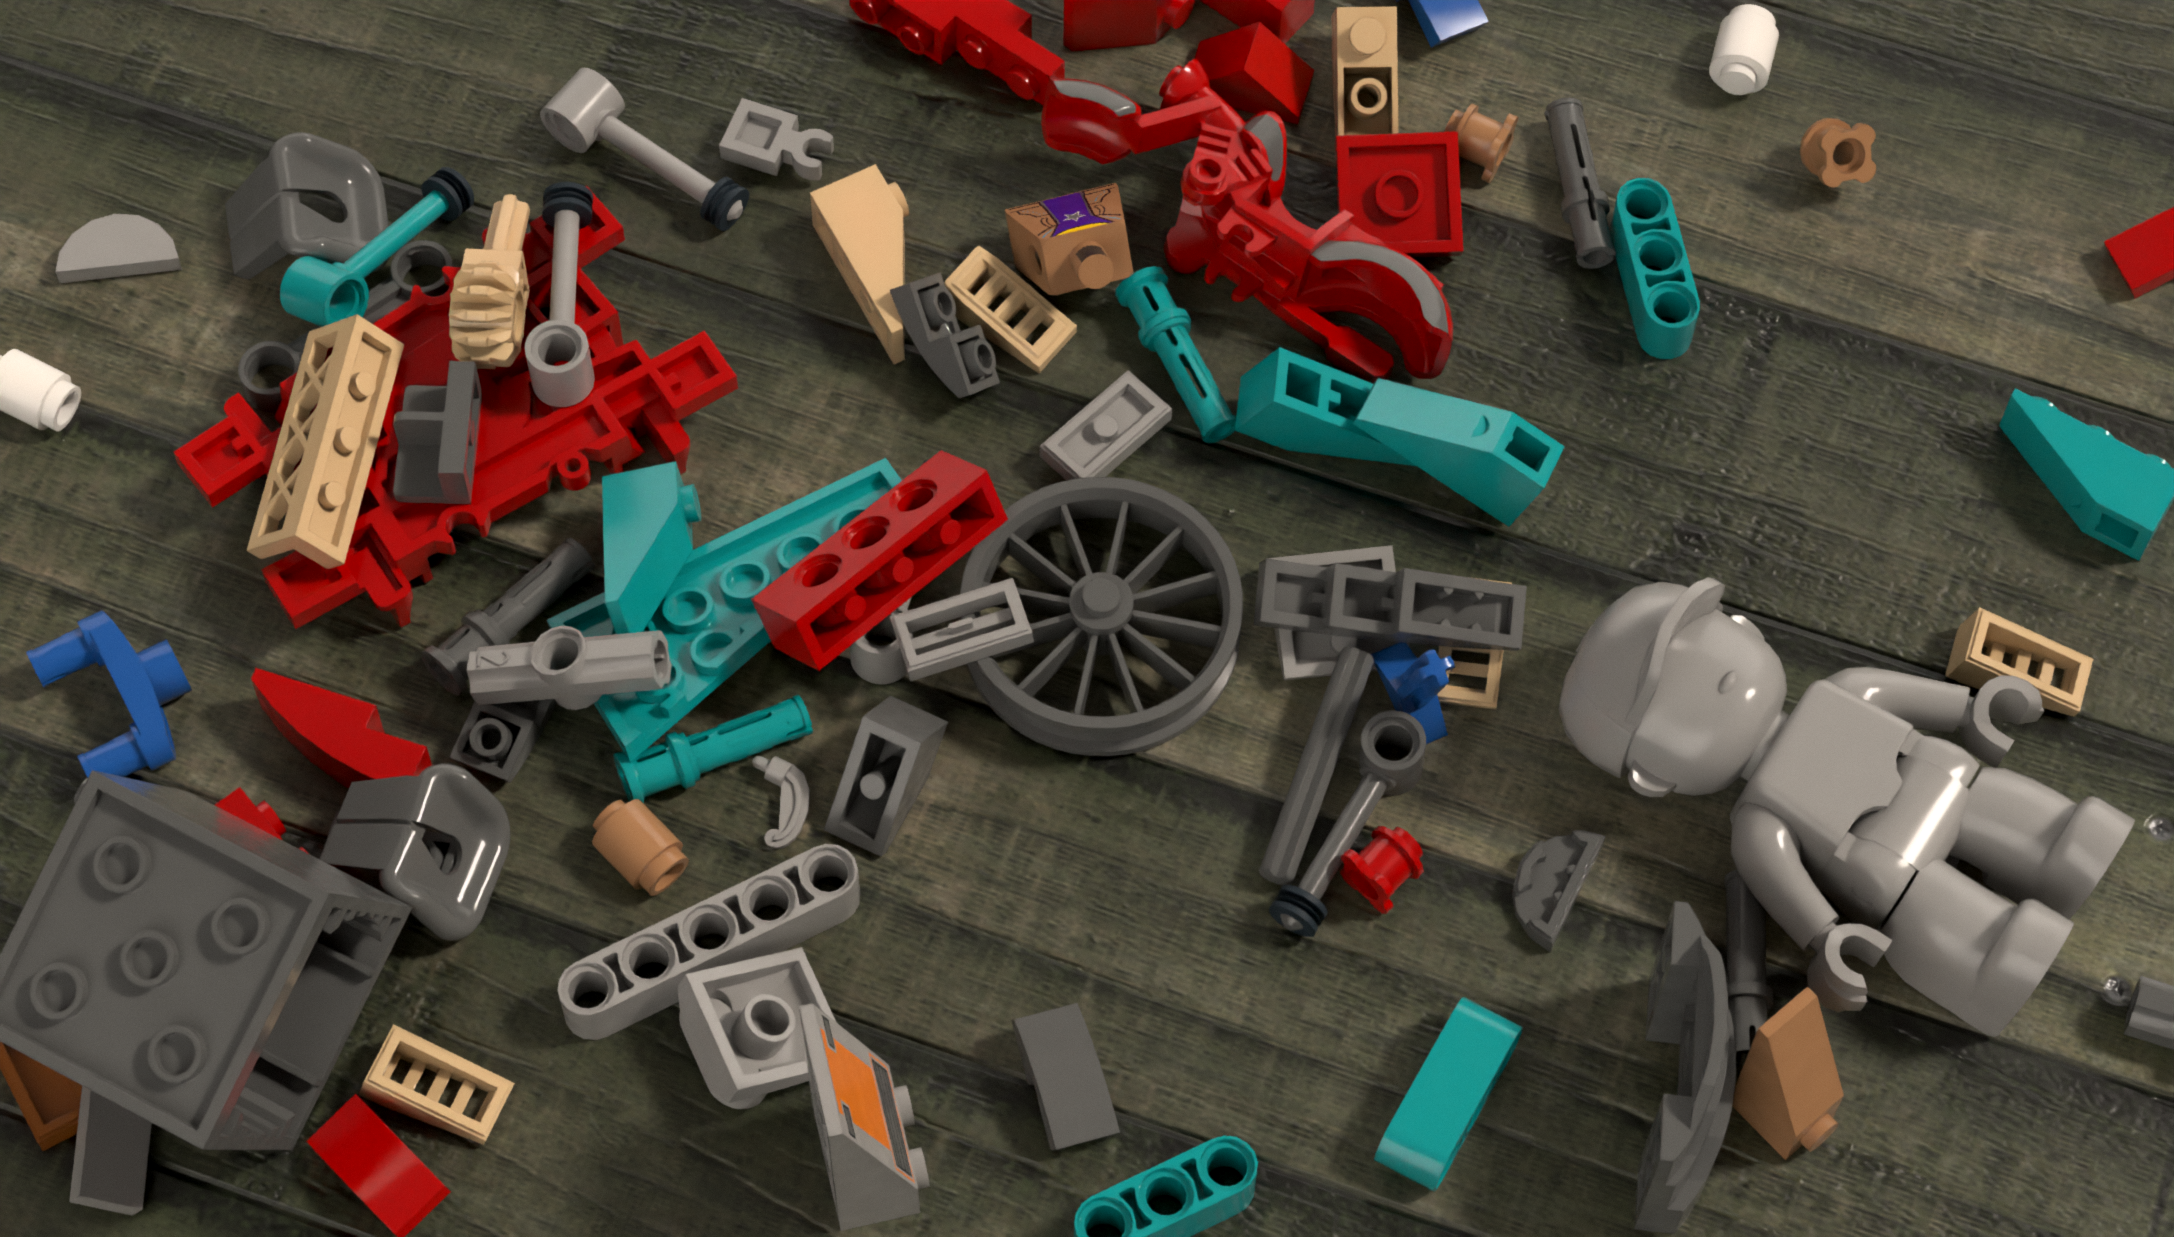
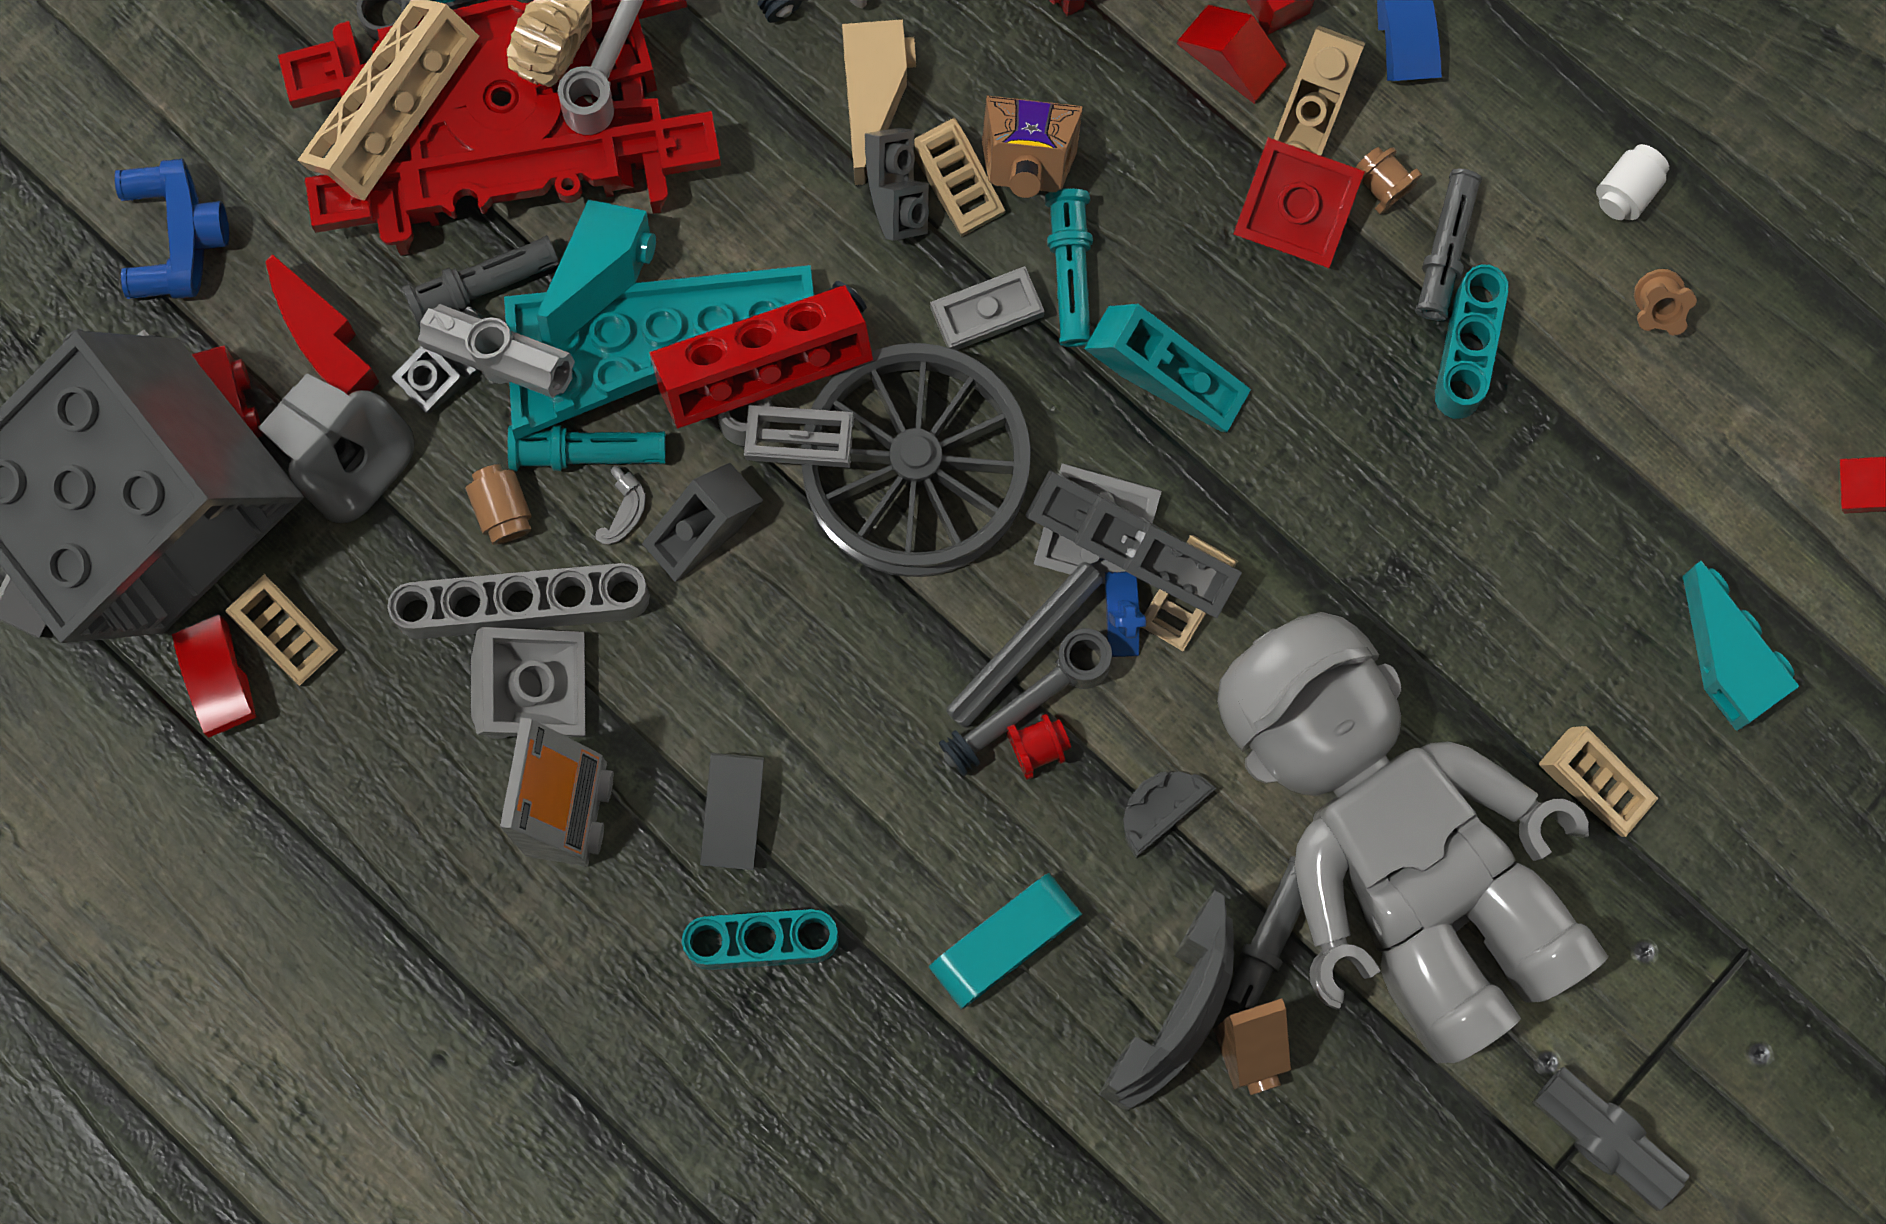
camera: 20 degrees right, 15 degrees up
dark grey panel [393,361,482,504] -> none
red piece [1041,58,1453,384] -> none
teal slope [1352,378,1565,527] -> none

